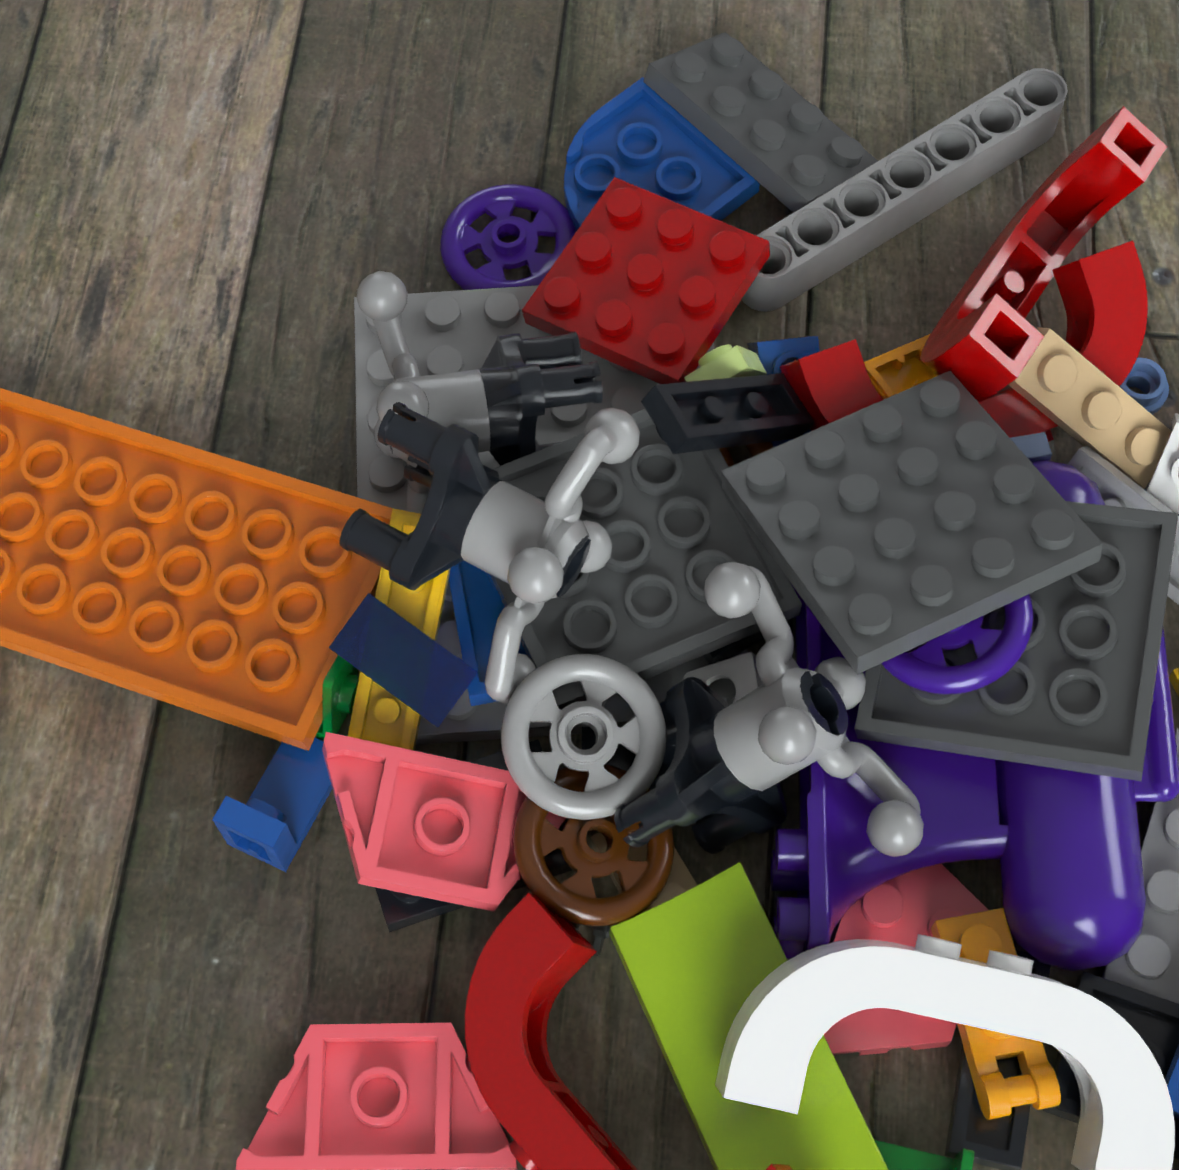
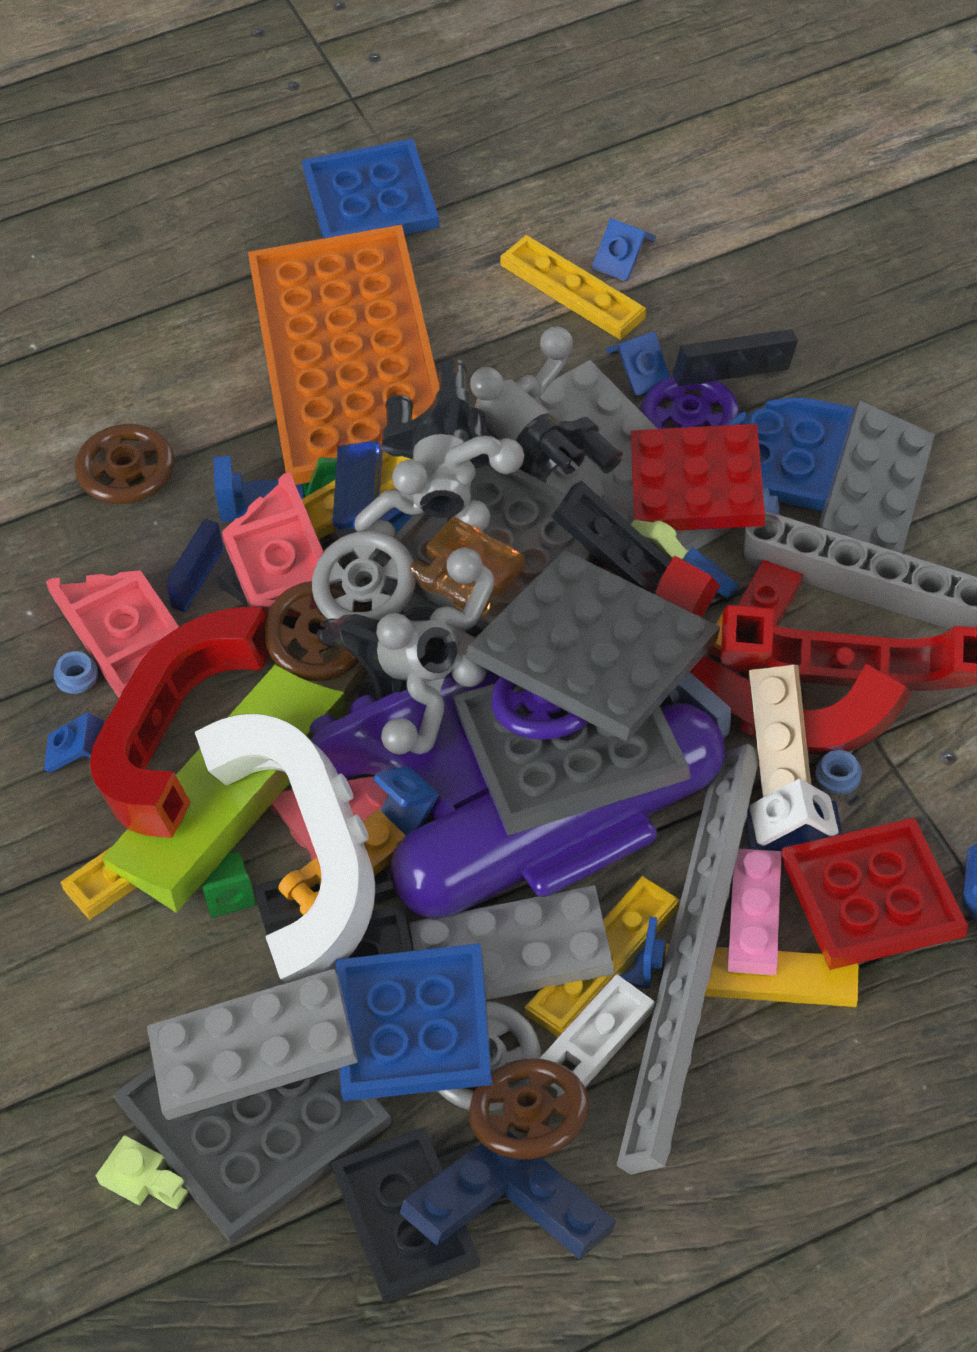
camera: 60 degrees right, 10 degrees down
none -> reddish brown plate [75,424,174,504]
none -> clear blue tile [165,519,223,612]
none -> blue bracket [373,766,439,835]
none -> clear orange plate [409,516,526,616]
none -> yellow tile [500,235,646,340]
none -> blue bracket [592,218,656,281]
none -> blue bracket [605,331,670,396]
none -> black plate [672,329,798,387]
none -> red plate [737,560,803,626]

